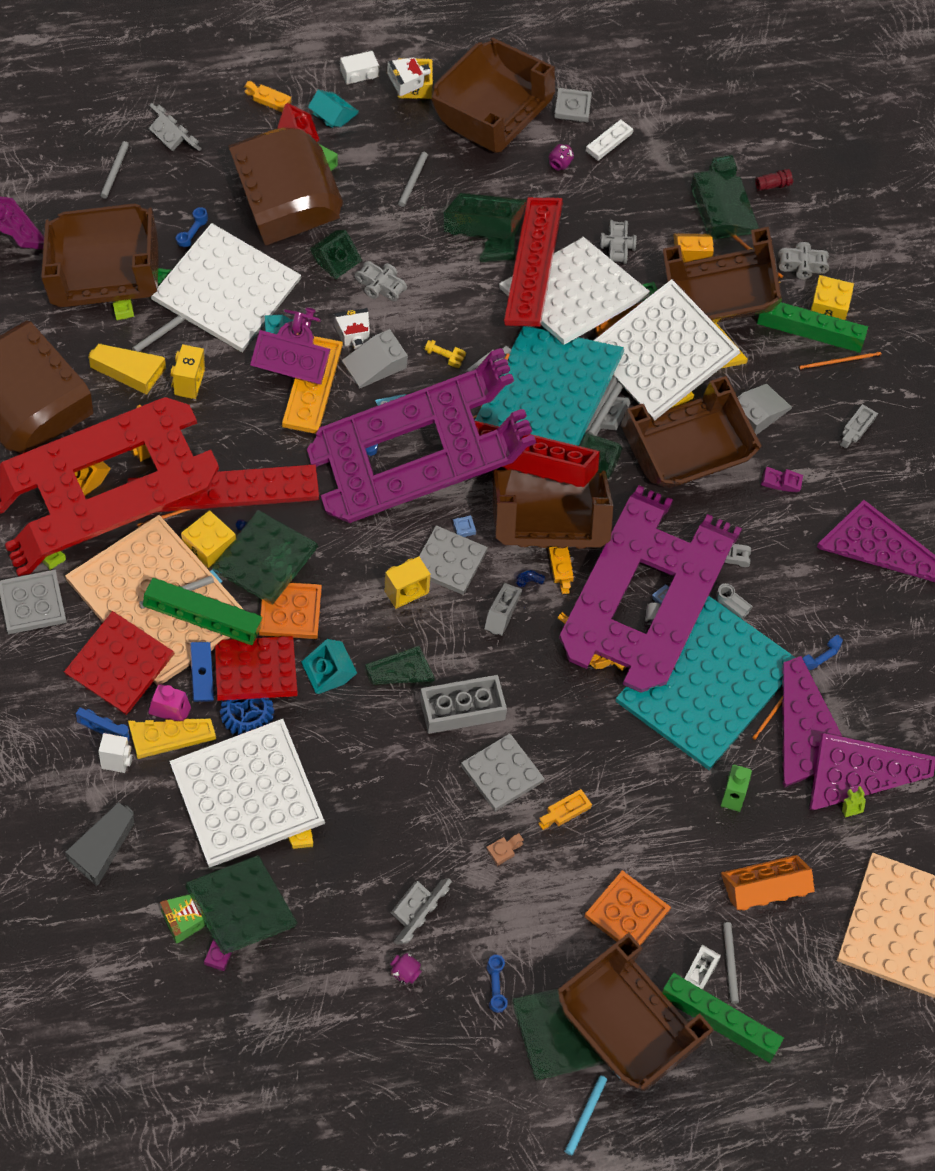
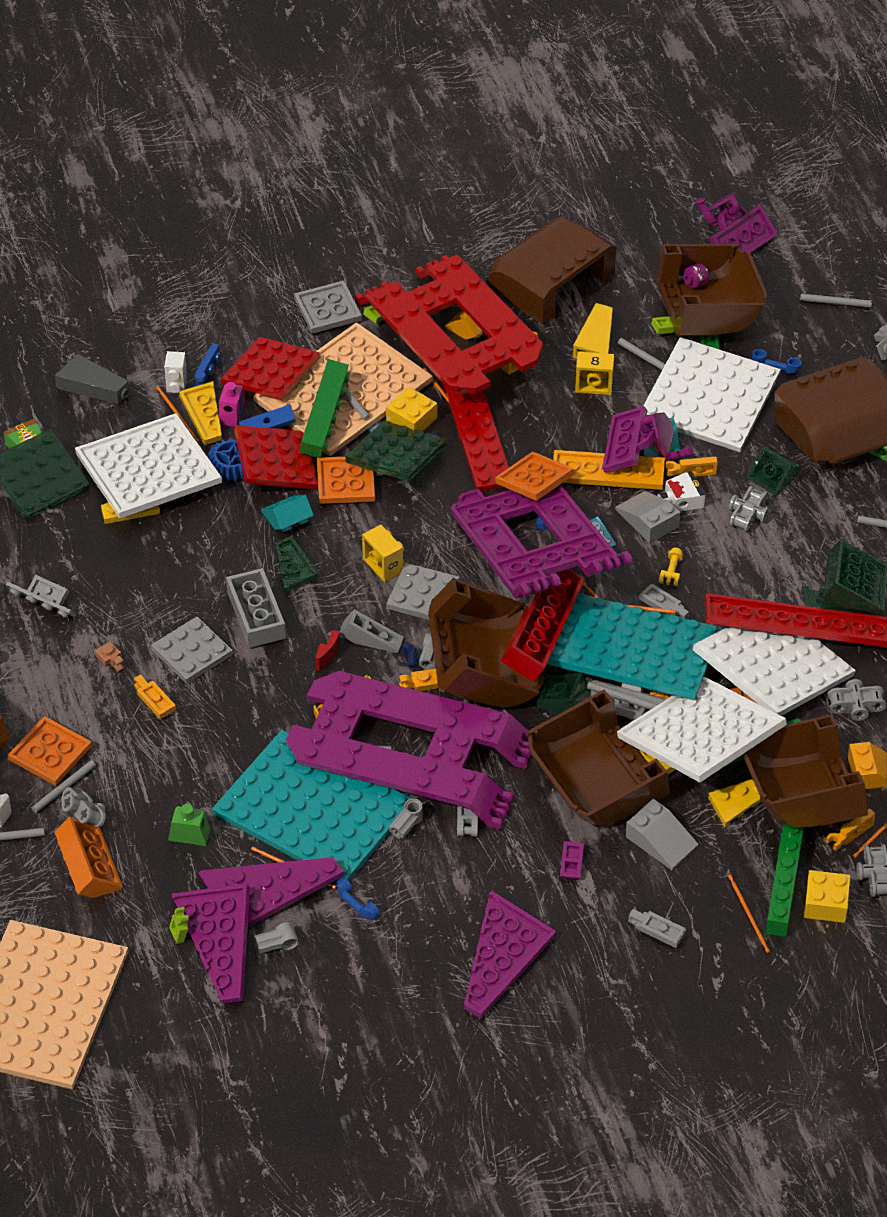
camera: 90 degrees right, 10 degrees down
none -> light grey bar [31,760,96,813]
none -> light grey axle [61,787,106,828]
none -> orange piece [156,386,200,443]
none -> light grey piece [254,922,299,953]
none -> red slope [315,630,340,671]
none -> light grey piece [419,633,435,670]
none -> orange plate [495,451,574,501]
none -> light orange plate [665,457,717,476]
none -> magenta head [683,263,710,289]

